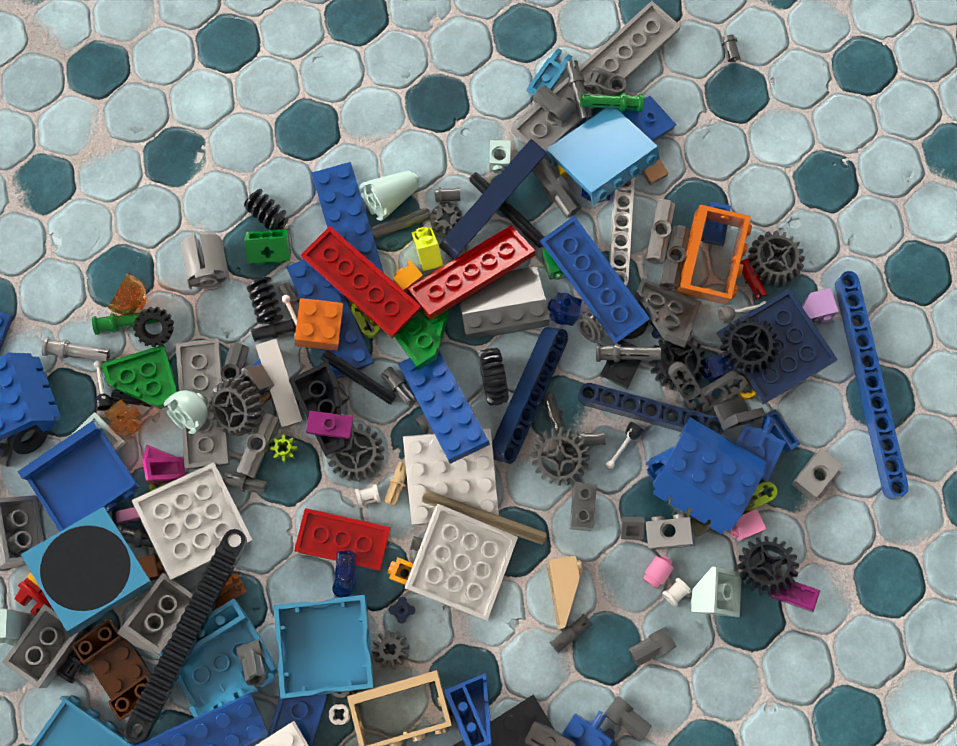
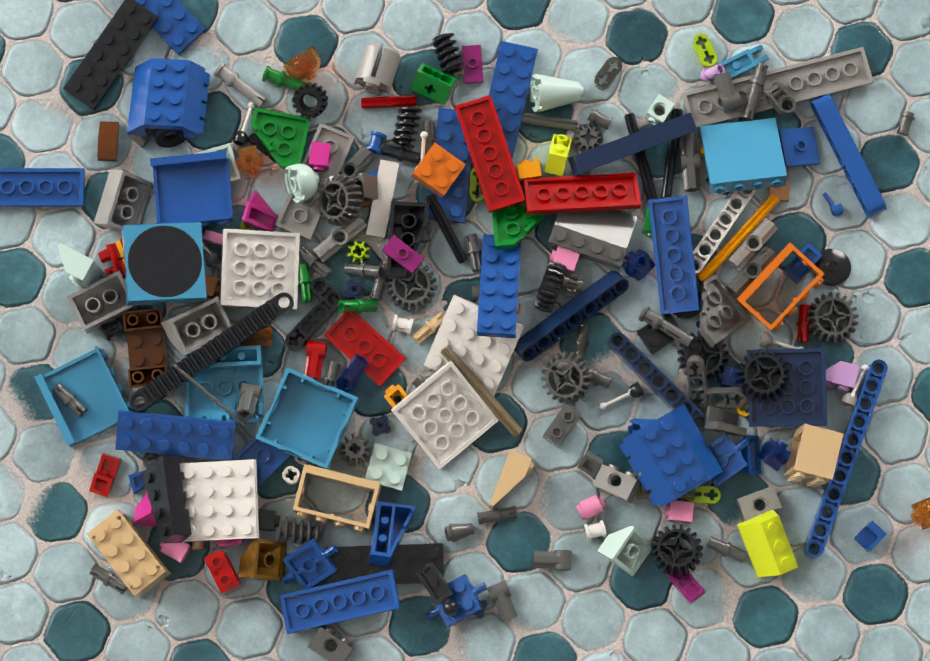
camera: 30 degrees right, 5 degrees up
dark grey gear [577,311,604,343] -> none
green pin [580,93,644,113] -> none
none -> dark grey piece [173,364,246,427]
none -> black beam [285,278,342,352]
none -> green axle [298,264,313,303]
none -> red piece [304,340,327,380]
none -> dark pink brick [309,142,332,172]
none -> dark grey axle [323,360,342,387]
none -> green pin [338,299,378,314]
none -> dark grey pin [344,263,384,278]
none -> dark blue plate [344,279,365,299]
none -> red axle [361,95,417,109]
none -> light aqua plate [365,443,412,491]
none -> blue bush [366,131,387,155]
none -> dark grey pin [369,261,388,302]
none -> dark grey cone [444,523,474,543]
none -> magenta plate [462,45,484,84]
none -> bright pink brick [549,246,580,274]
none -> dark grey gear [562,272,583,297]
none -> clear smoke beam [594,57,622,90]
none -> black axle [661,108,683,198]
none -> lime beam [692,33,717,68]
none -> light orange axle [697,194,779,282]
none -> lavender pin [700,64,725,82]
none -> dark grey pin [706,536,747,563]
none -> neon yellow slope [737,509,798,577]
none -> clear blue brick [757,438,791,471]
none -> tan hose [783,424,843,489]
none -> blue beam [811,94,887,218]
none -> black dish [814,248,851,286]
none -> blue hand [823,192,844,216]
none -> hinge [841,365,869,409]
none -> blue panel [854,520,886,552]

